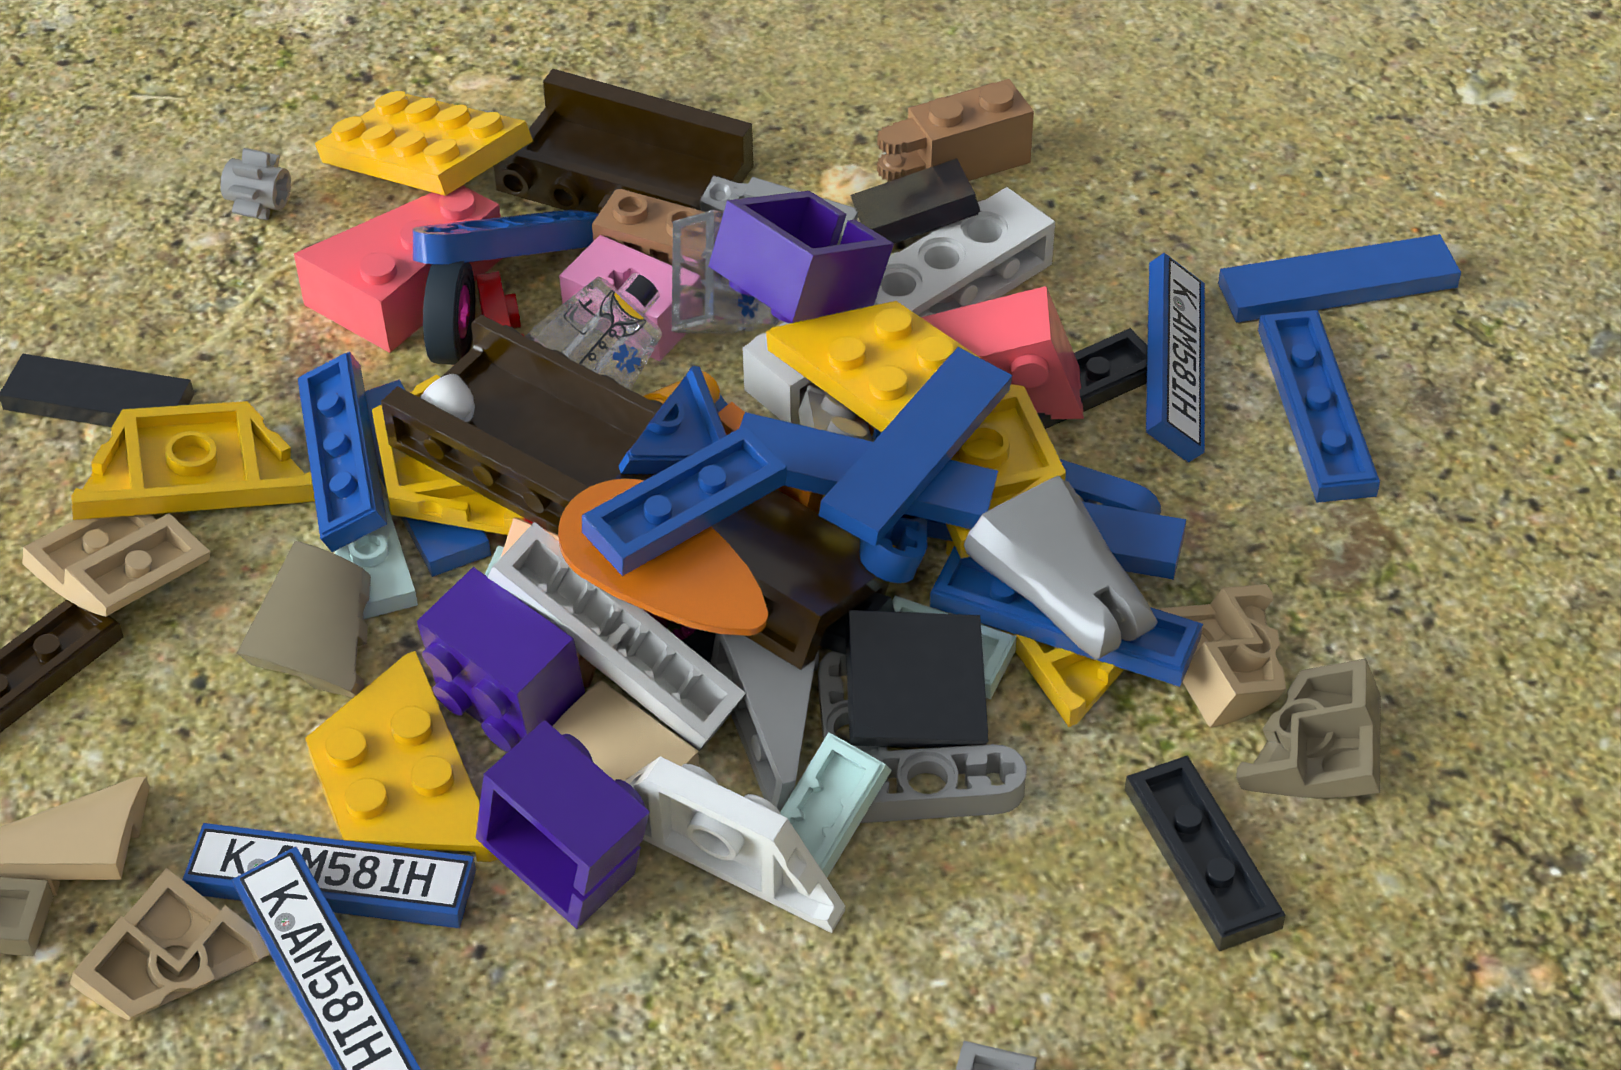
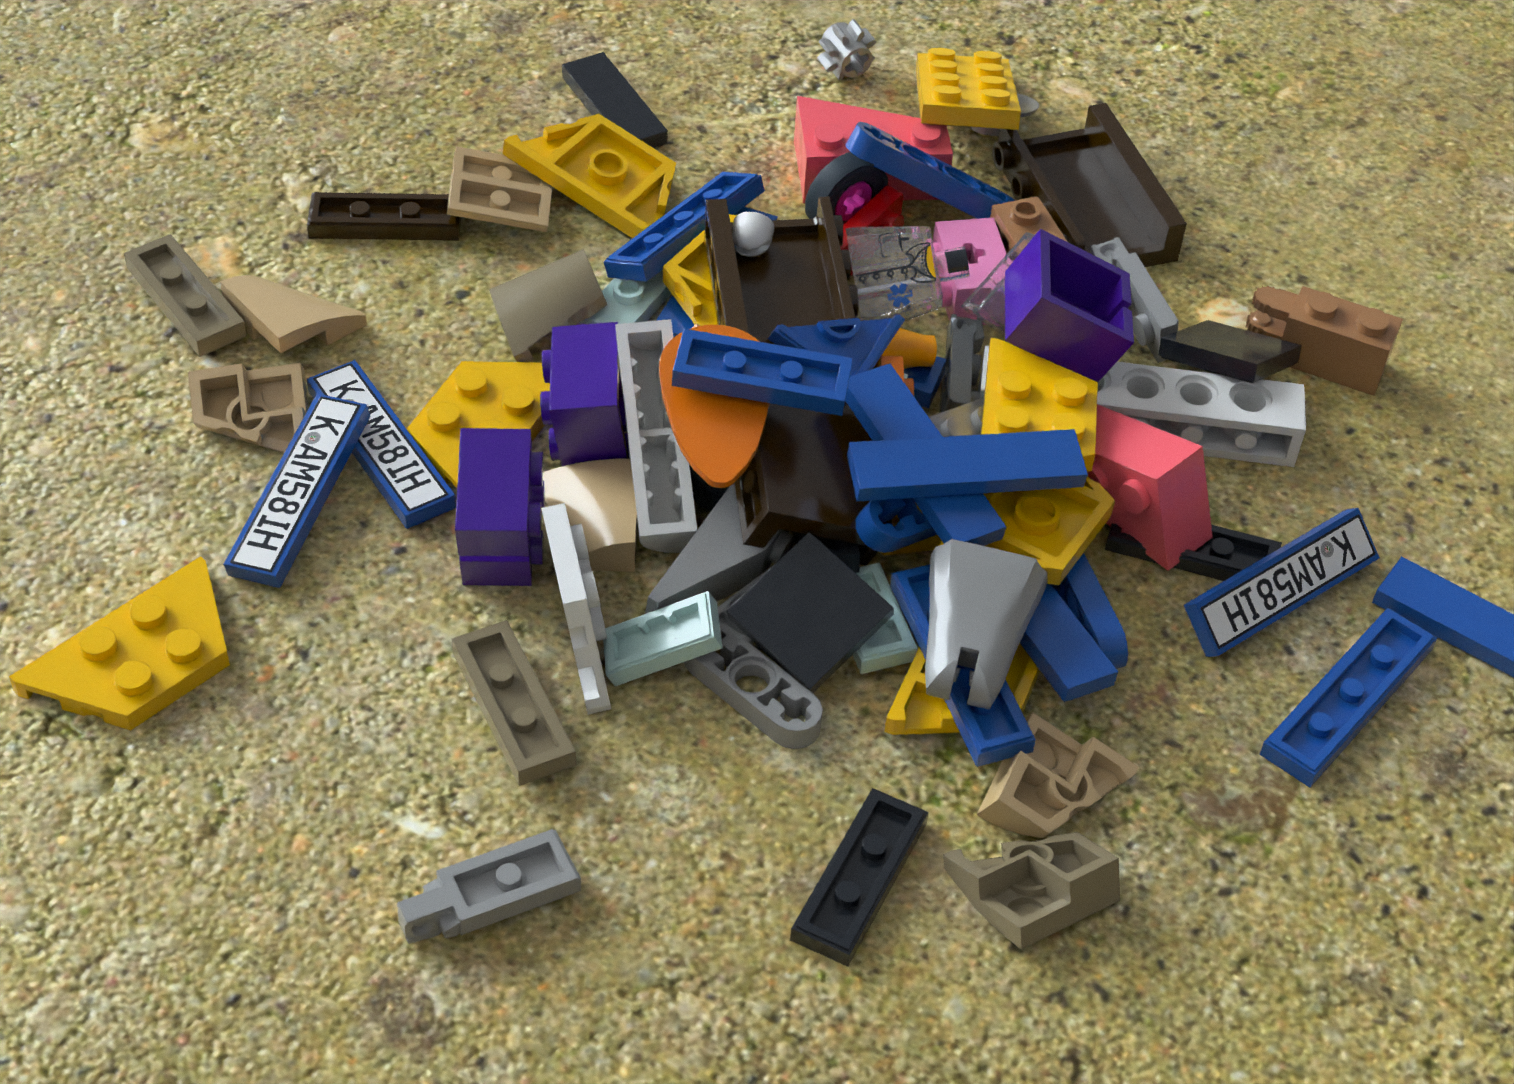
camera: 45 degrees right, 0 degrees up
none -> dark tan plate [451,620,576,786]
none -> dark grey hinge [939,314,985,413]

